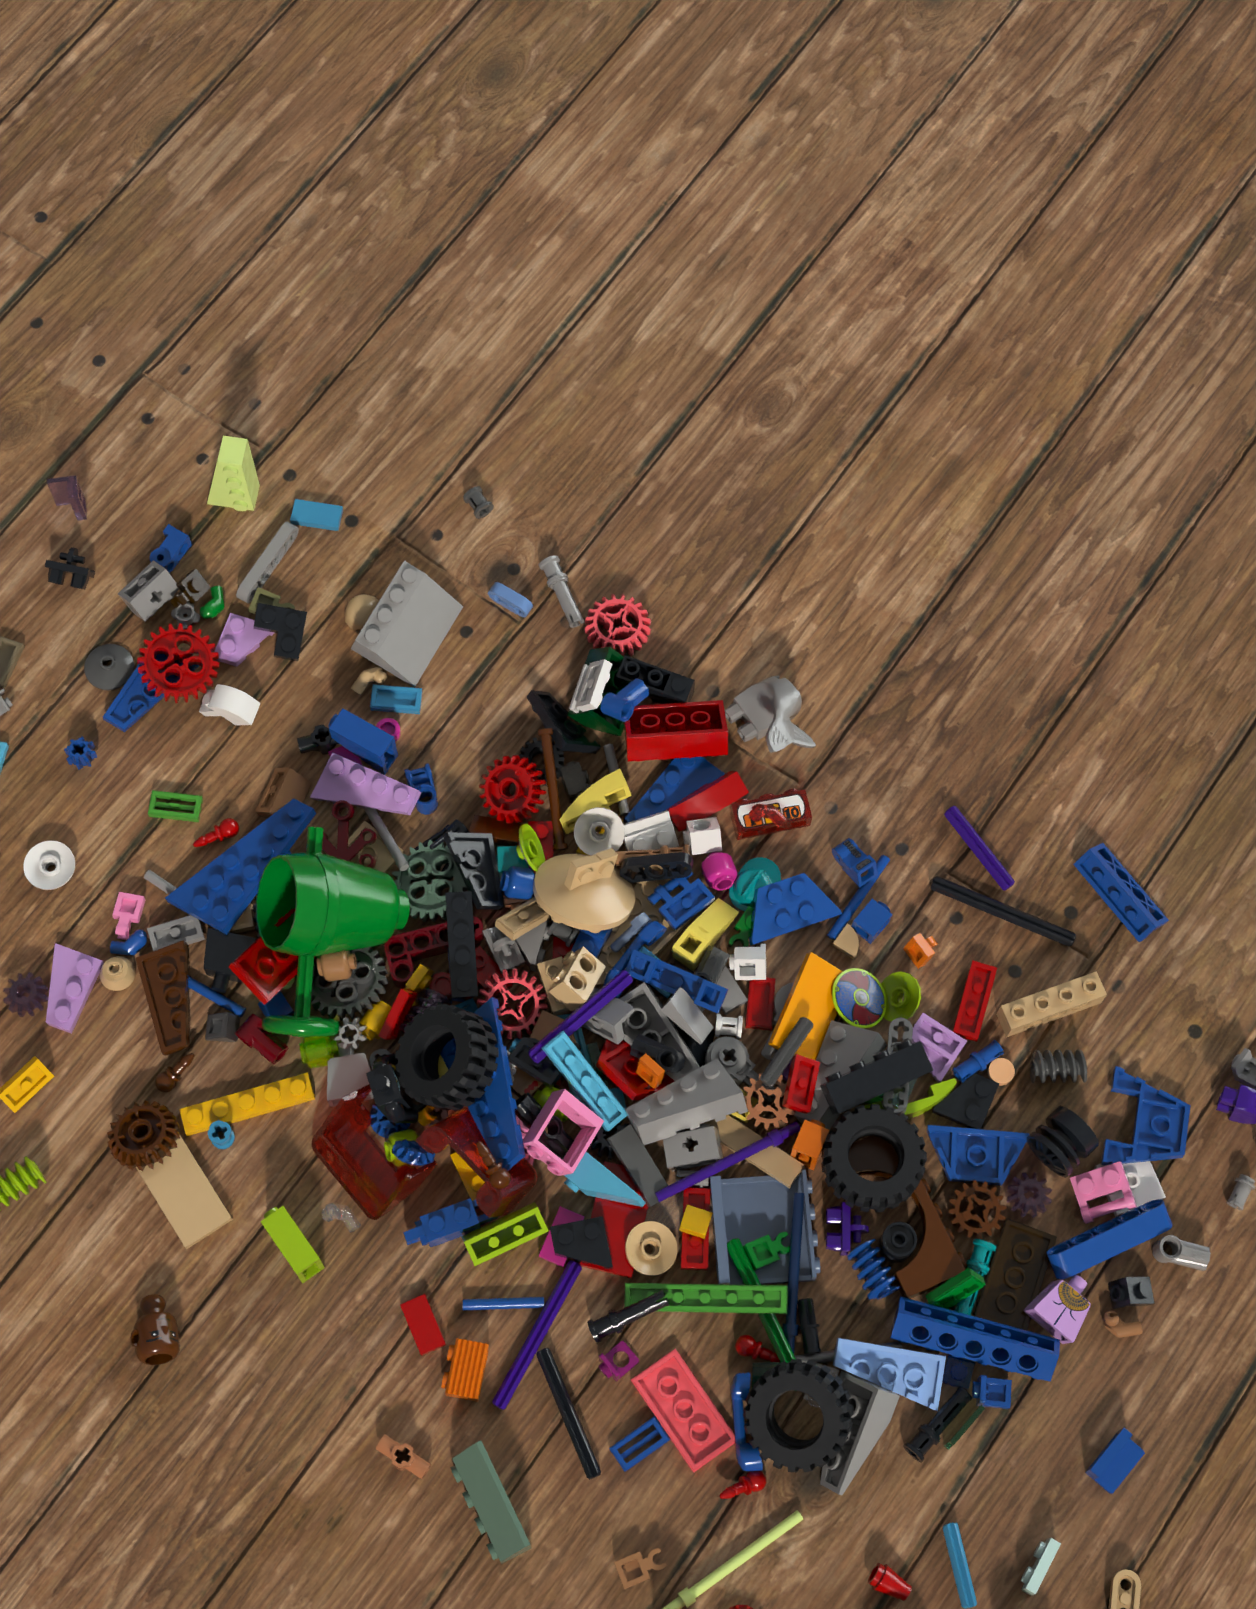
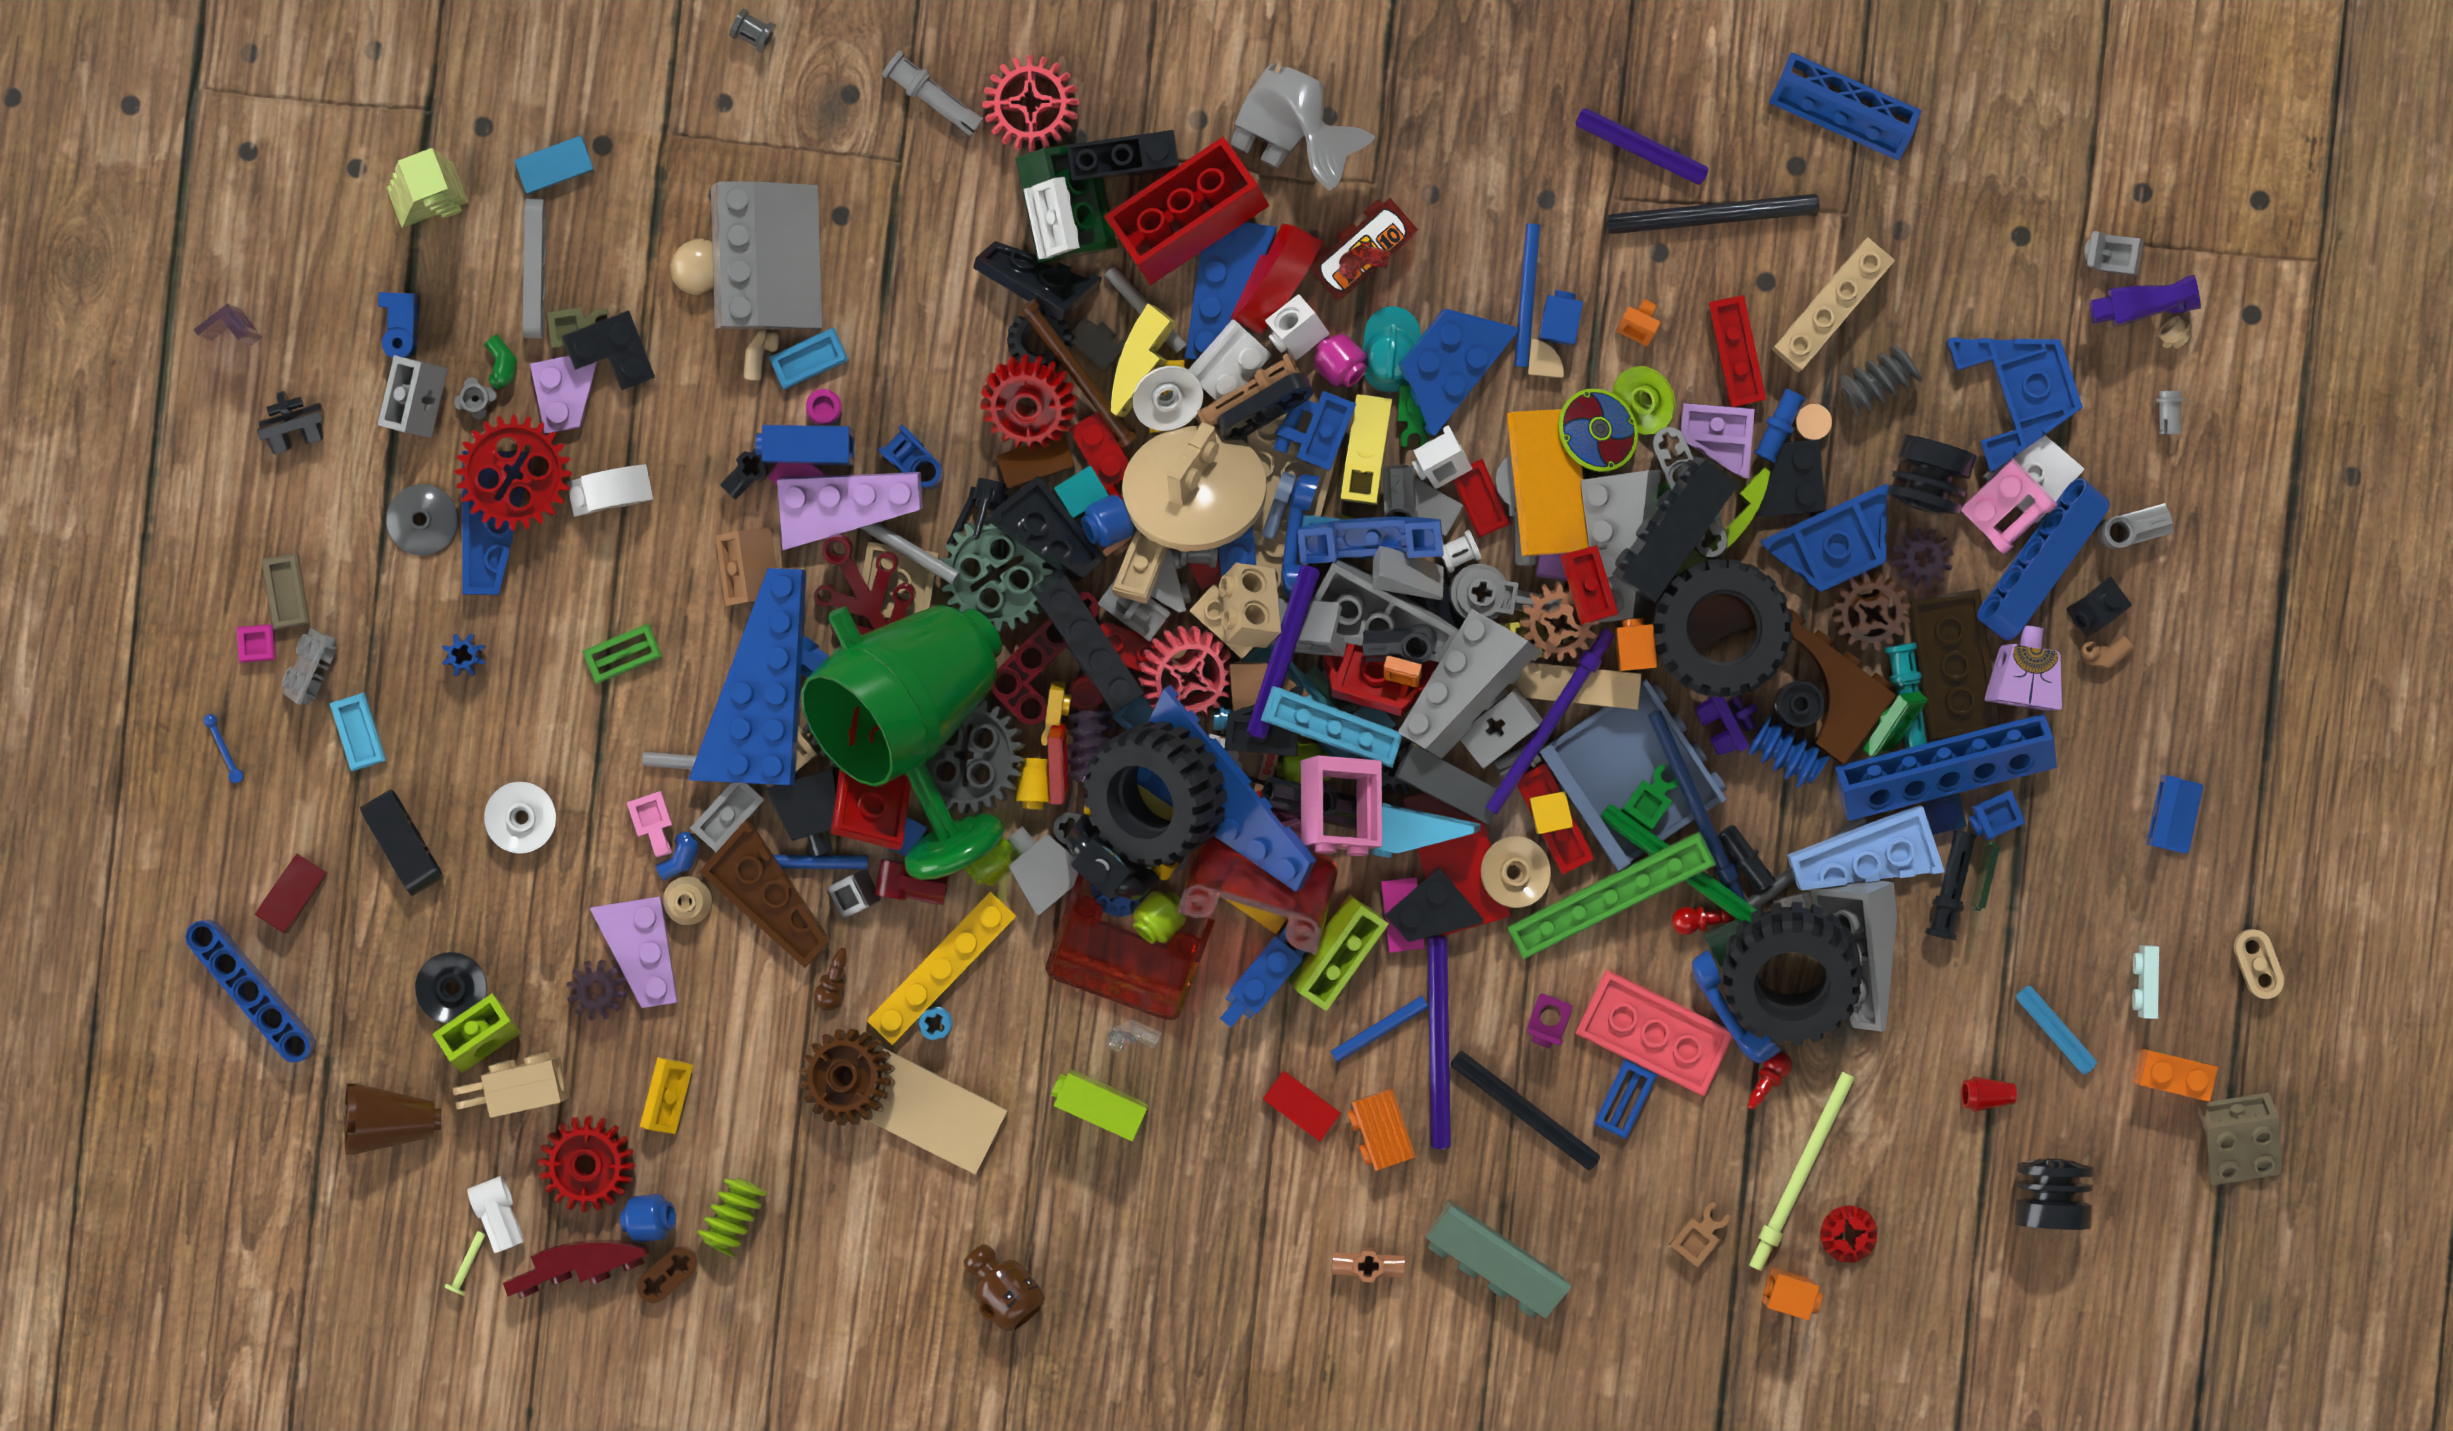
camera: 20 degrees left, 20 degrees up
dark brown plate [169,569,211,608] -> none
red bar [193,818,239,847] -> none
medium nougat head [317,950,357,981] -> none
light grey gear [335,1017,367,1049] -> none
blue gear [392,1139,435,1166] -> none
reddish brown bar [477,1141,511,1189] -> none
medium blue beam [488,582,533,617] -> none
lime dish [516,824,545,871] -> none
black pin [587,1289,670,1343] -> none
blue piece [600,678,649,722] -> none
dark grey axle [760,1017,814,1087] -> none
blue leg [832,838,878,887] -> none

